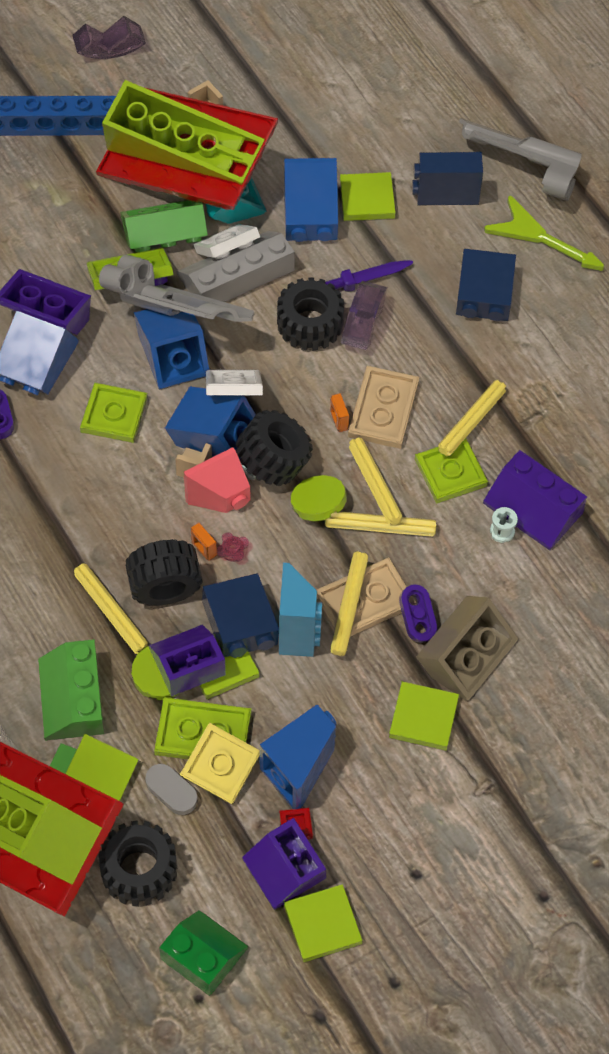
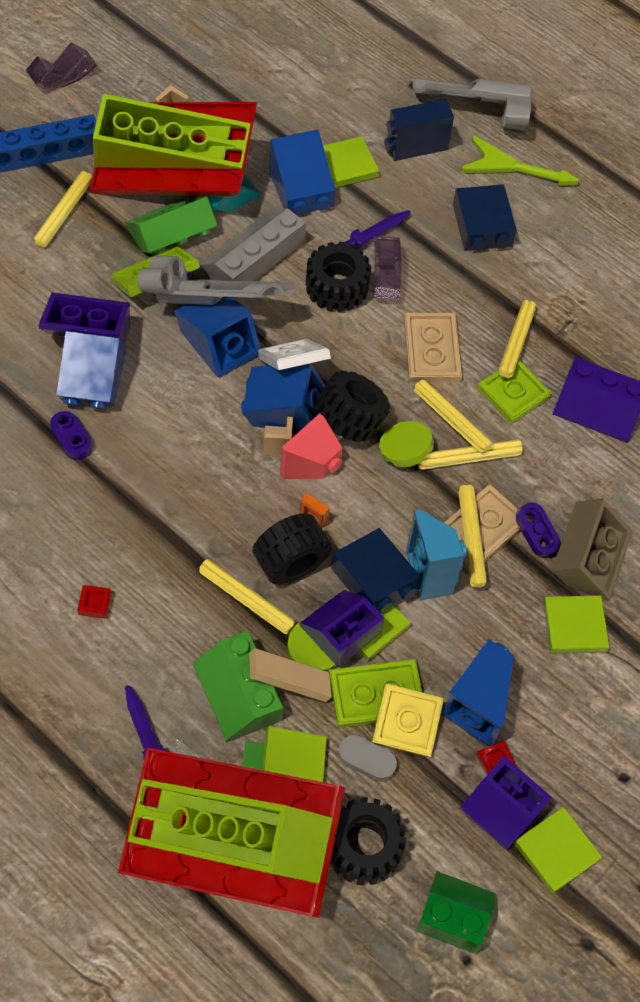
camera: 20 degrees left, 0 degrees up
lime tile [80,382,147,443] -> none
white plate [193,224,260,260] -> none
clear pink plate [217,532,249,562] -> none
orange tile [330,393,349,432] -> none
light aqua bush [490,507,518,543] -> none
none -> light yellow axle [34,171,92,248]
none -> tan tile [249,648,332,702]

